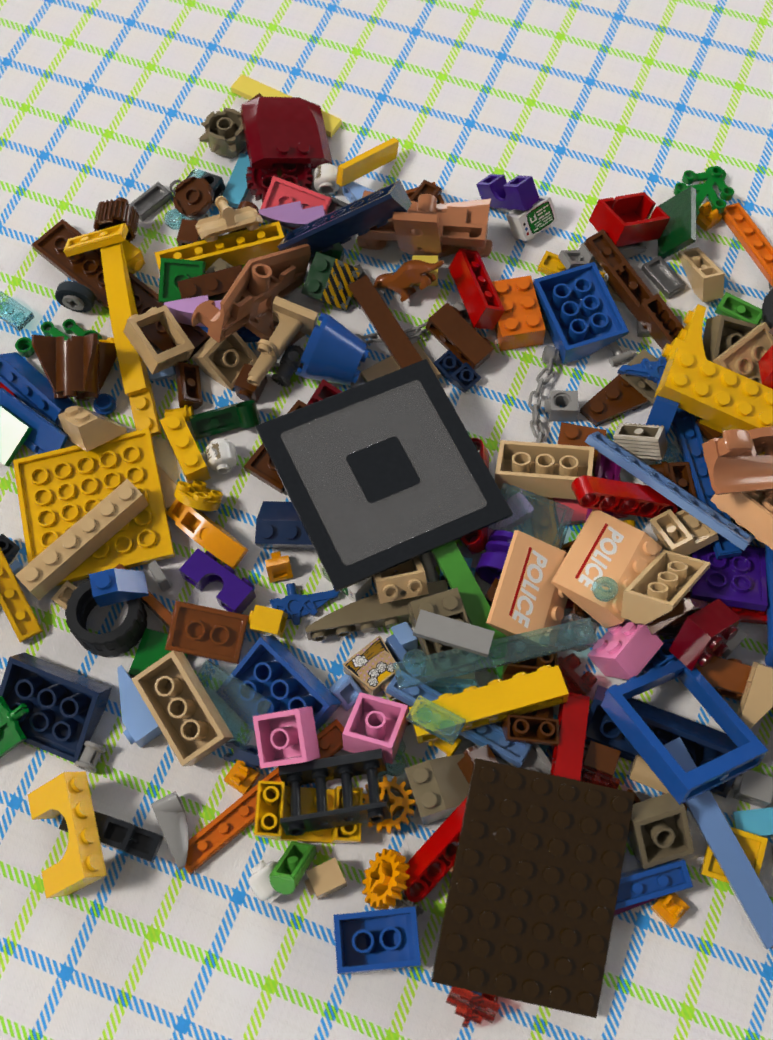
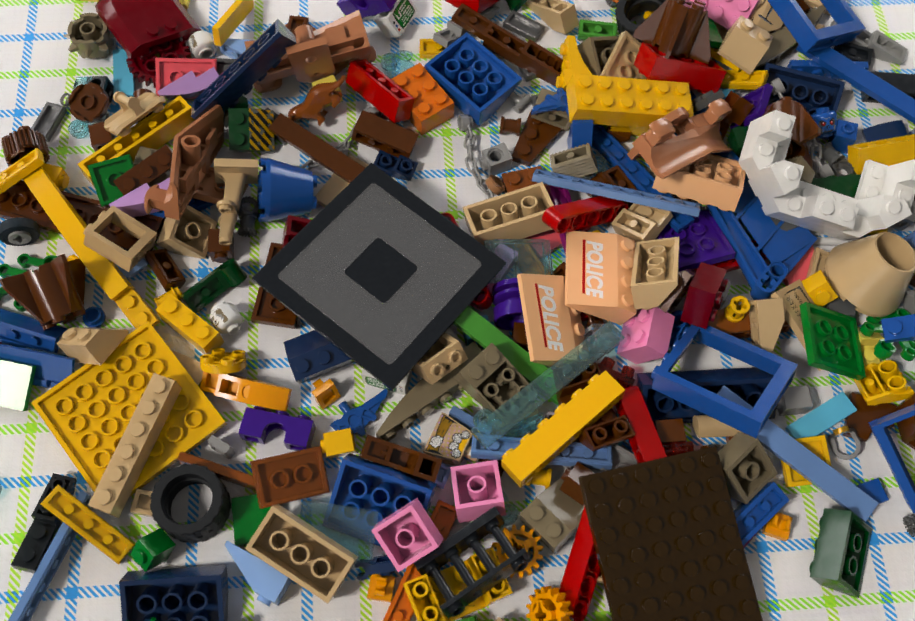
camera: 30 degrees left, 0 degrees up
blue slope [89,568,149,607] -> none
light blue slope [391,621,418,655] -> none
clear light blue plate [406,695,466,745] -> none
light grey tile [413,609,495,657] -> none
clear light blue plate [592,577,618,602] -> none
none -> green brick [130,528,176,572]
none -> reddish brown arch [360,435,443,482]
none -> clear light blue plate [381,50,415,79]
none -> medium nougat tile [485,175,505,195]
none -> reddish brown bush [499,116,521,136]
none -> yellow bush [724,296,750,323]
none -> dark green slope [810,508,872,598]

